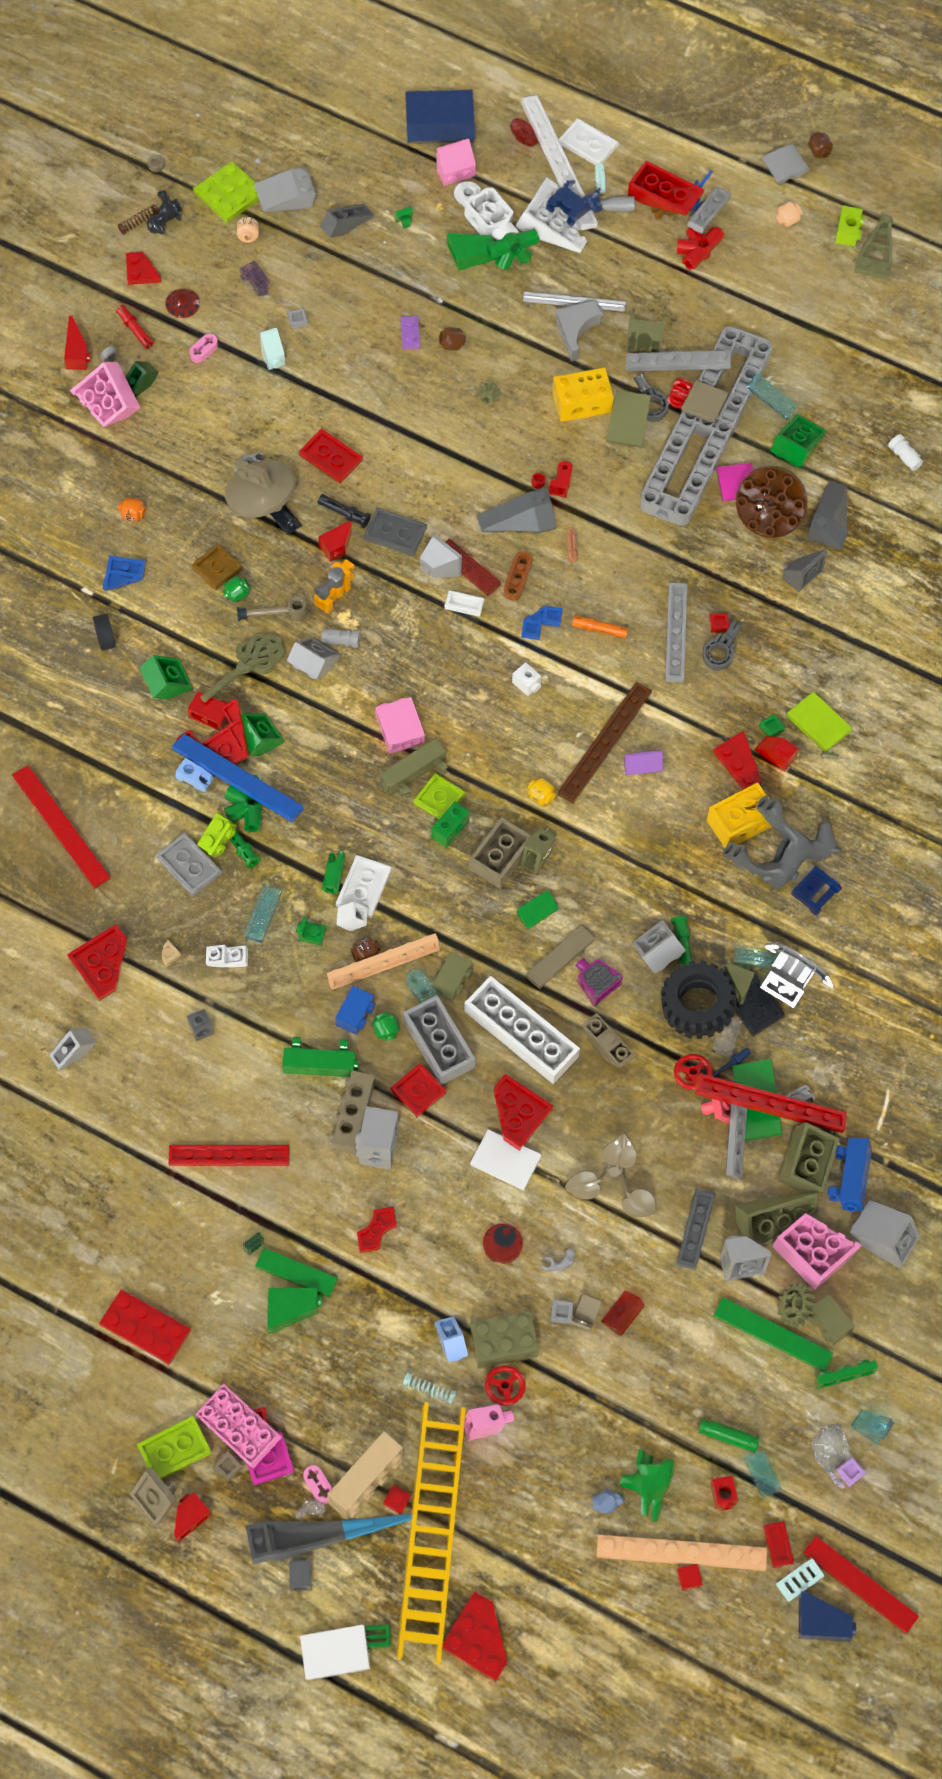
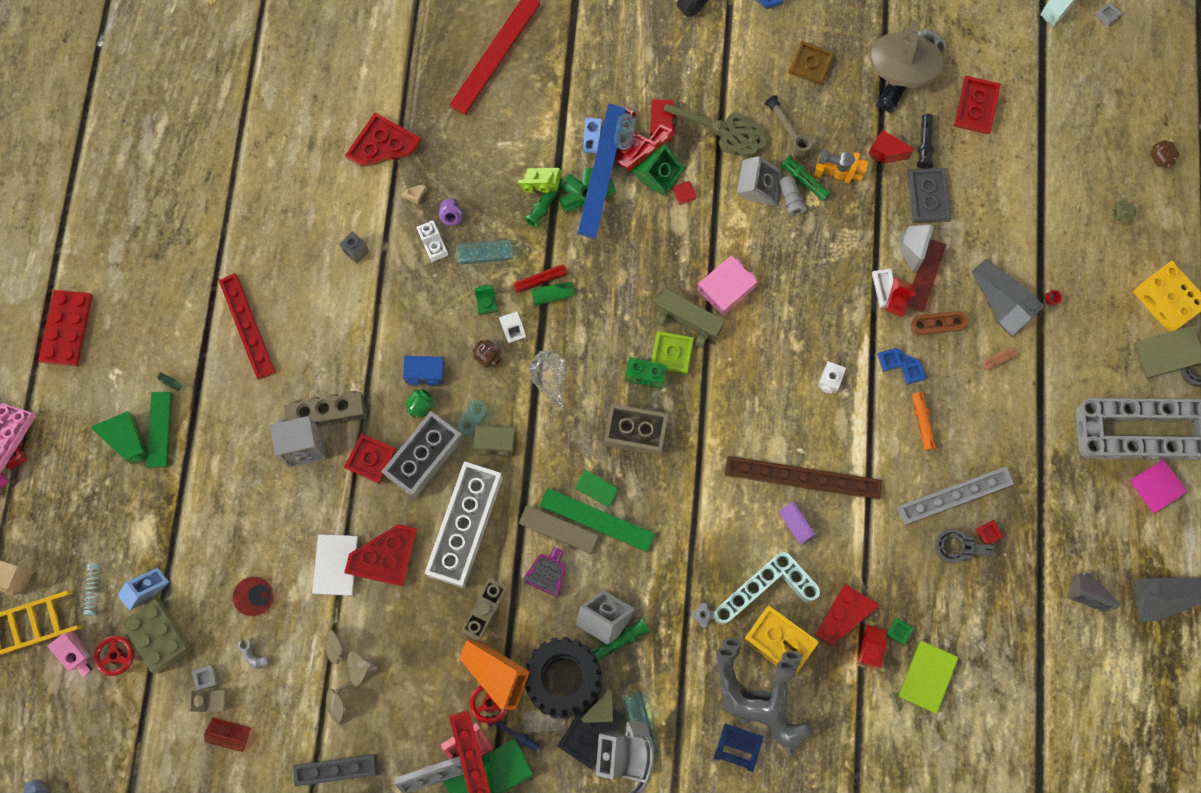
camera: 70 degrees right, 10 degrees up
light grey slope [49,1028,96,1070] -> none
green slope [140,655,193,700] -> none
light grey tile [156,833,222,897] -> none
green head [222,575,251,603] -> none
green brick [282,1037,359,1077] -> none
light nougat plate [327,933,440,990] -> none
white tile [336,855,392,918] -> none
red tile [357,1207,397,1253] -> none
medium lavender plate [401,316,420,350] -> none
olive torso [520,828,557,875] -> none
yellow head [527,778,556,806] -> none
red leg [549,461,573,498] -> none
reddish brown bracket [736,466,808,538] -> none
none -> medium lavender head [439,198,464,226]
none -> orange slope [460,640,530,710]
none -> red axle [513,264,567,293]
none -> clear hair [529,351,567,407]
none -> green tile [539,488,655,552]
none -> clear light blue plate [614,114,636,150]
none -> red tile [672,181,697,205]
none -> light grey plate [691,603,715,627]
none -> light aqua beam [714,552,820,625]
none -> green pin [780,155,831,201]
none -> red slope [885,277,916,318]

